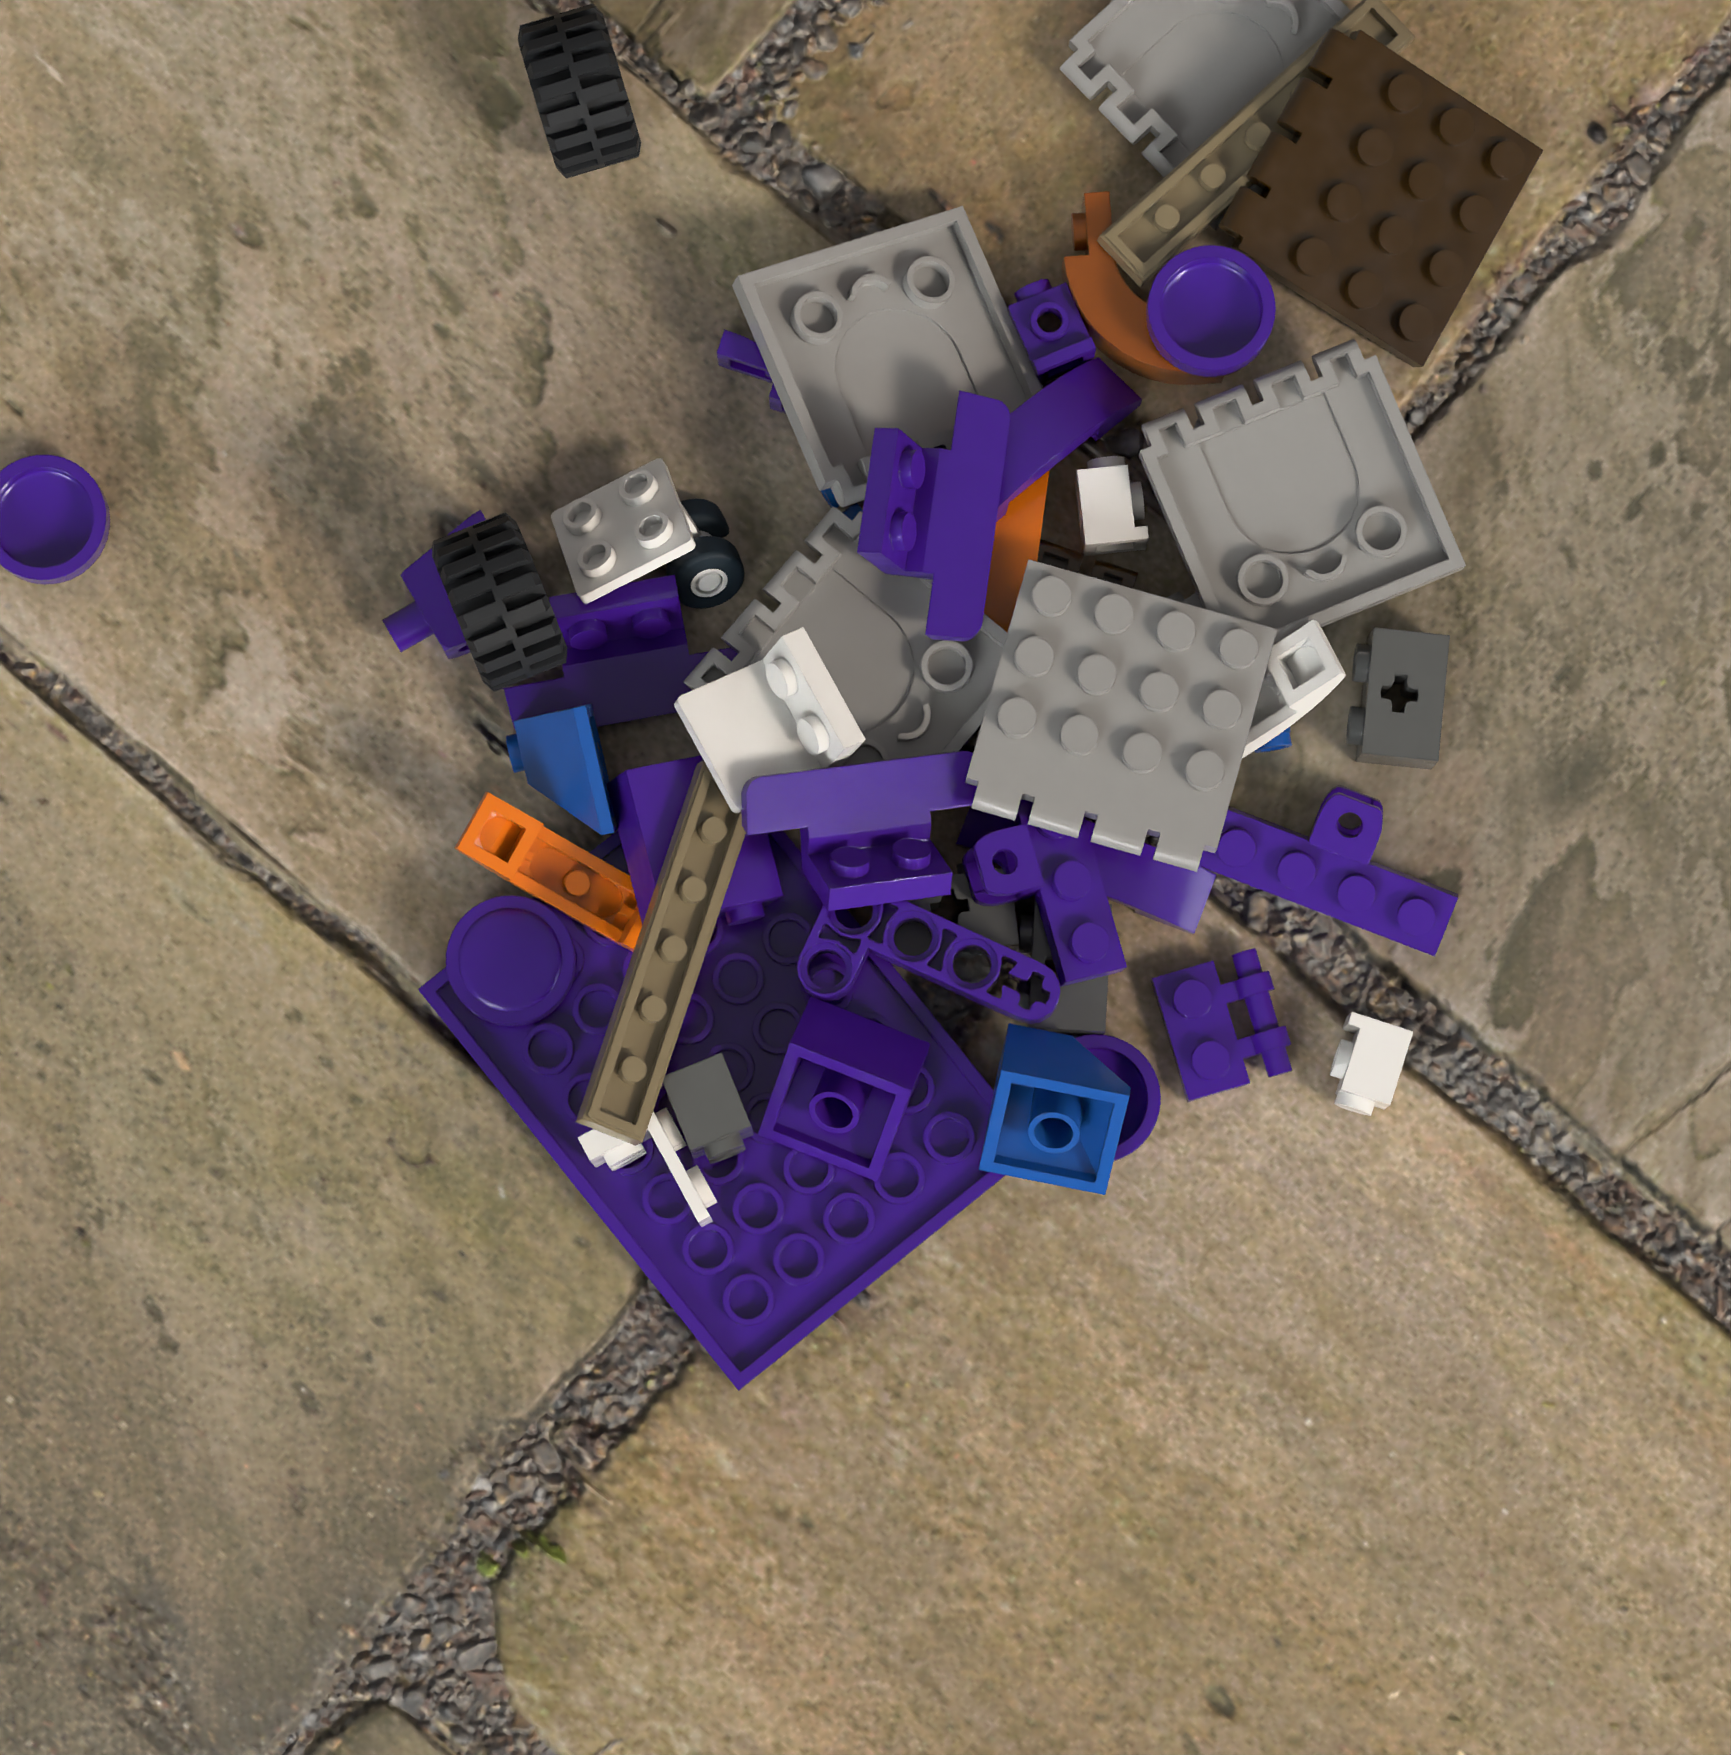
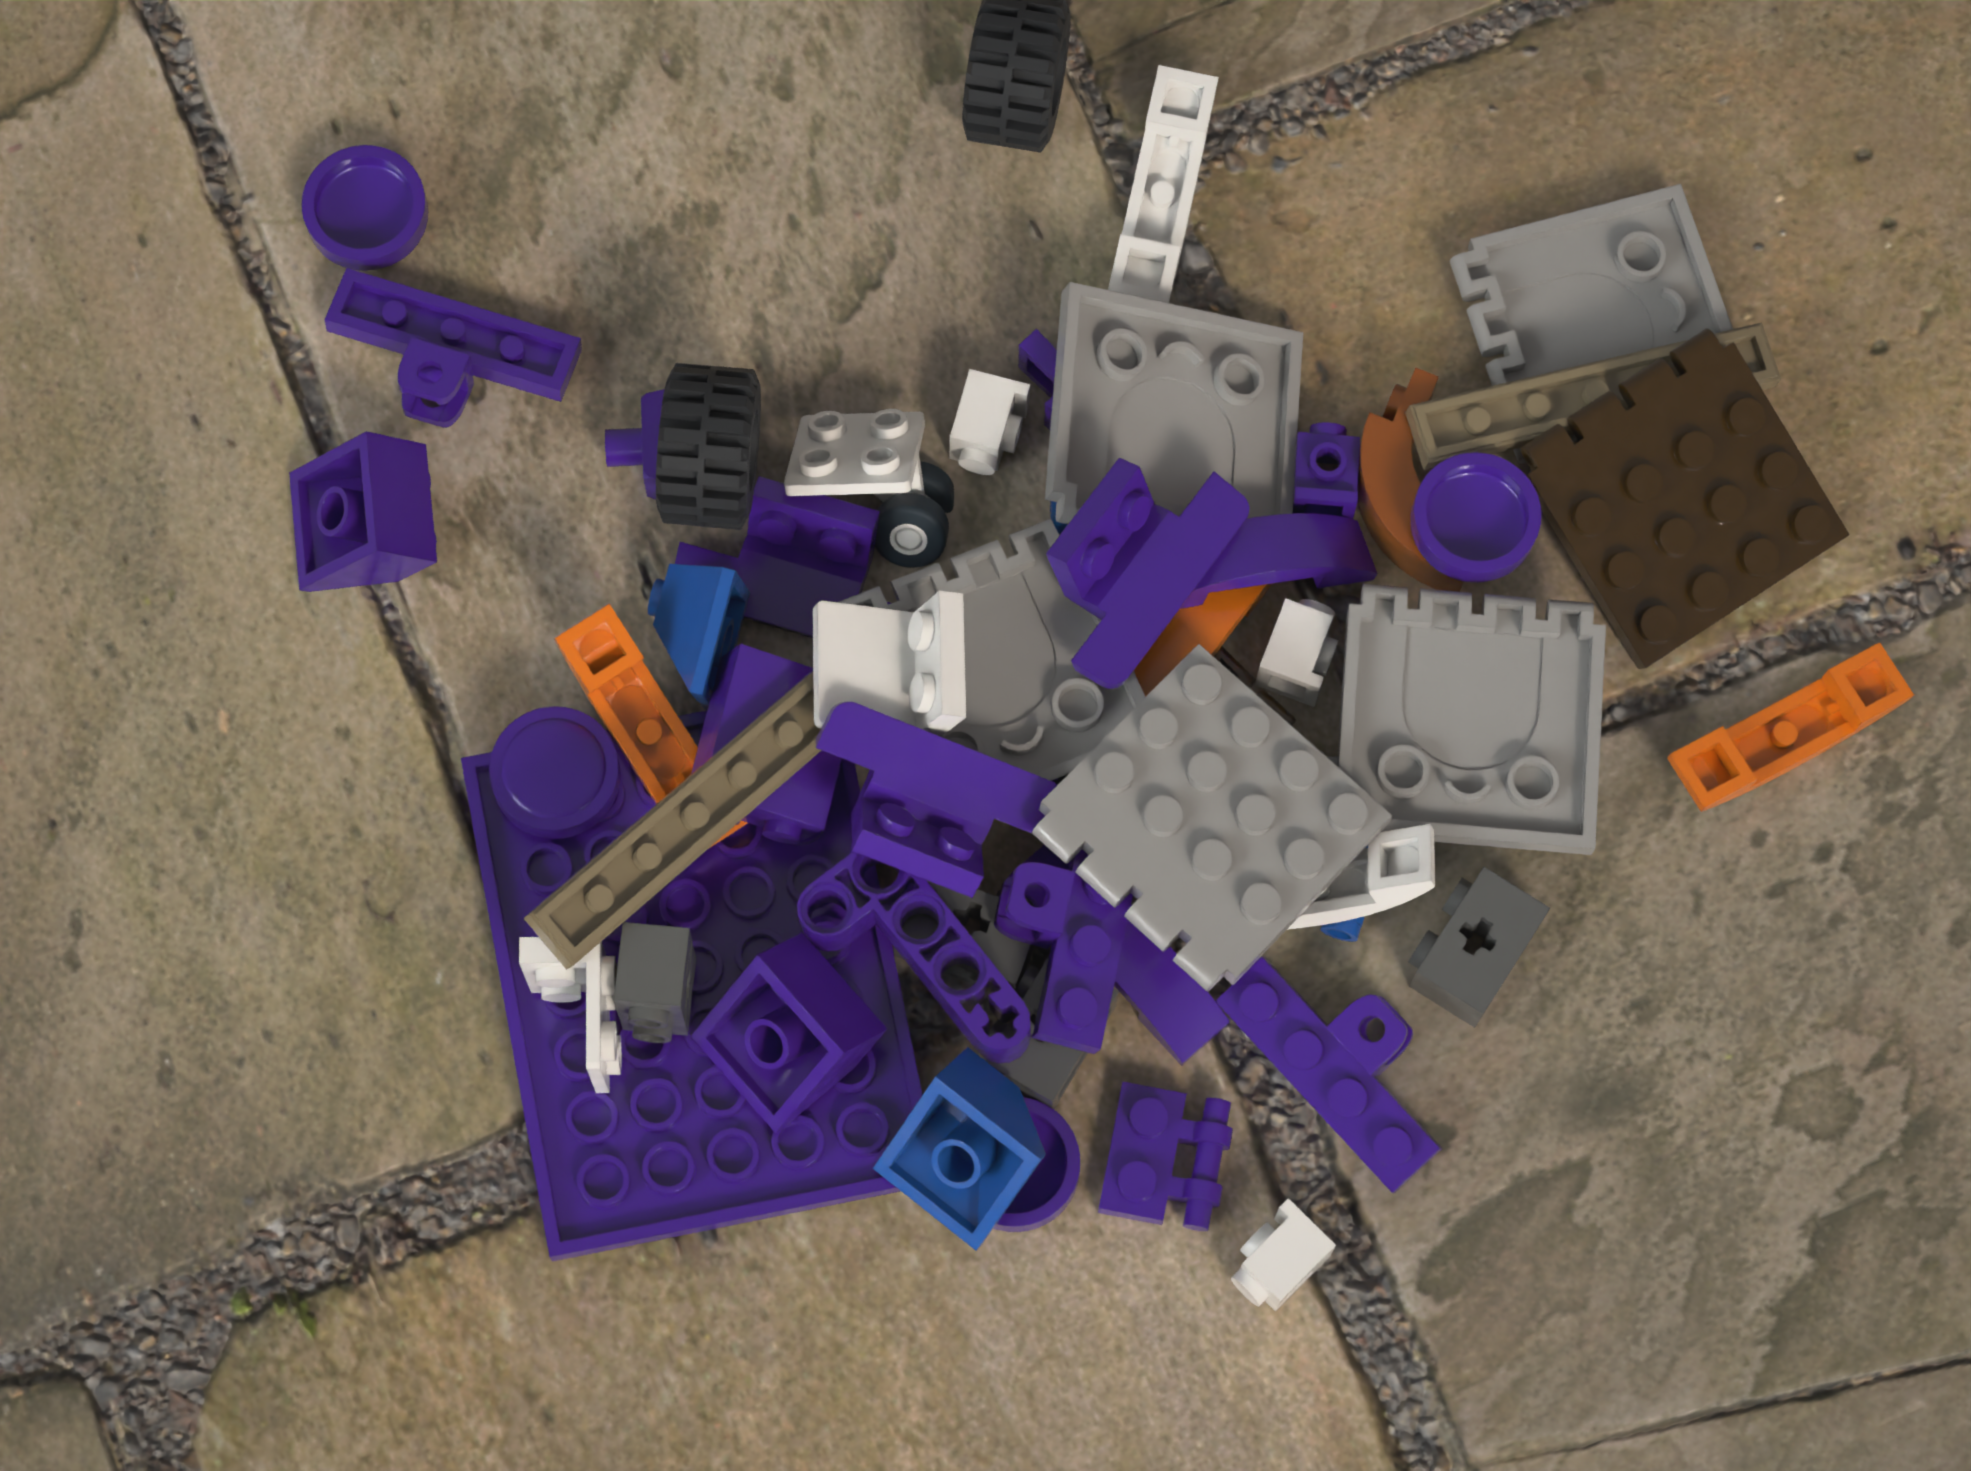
camera: 25 degrees right, 10 degrees down
none -> dark purple slope [289,431,437,592]
none -> dark purple plate [324,268,582,428]
none -> white brick [949,369,1030,475]
none -> white slope [1108,65,1219,303]
none -> orange slope [1667,642,1914,812]

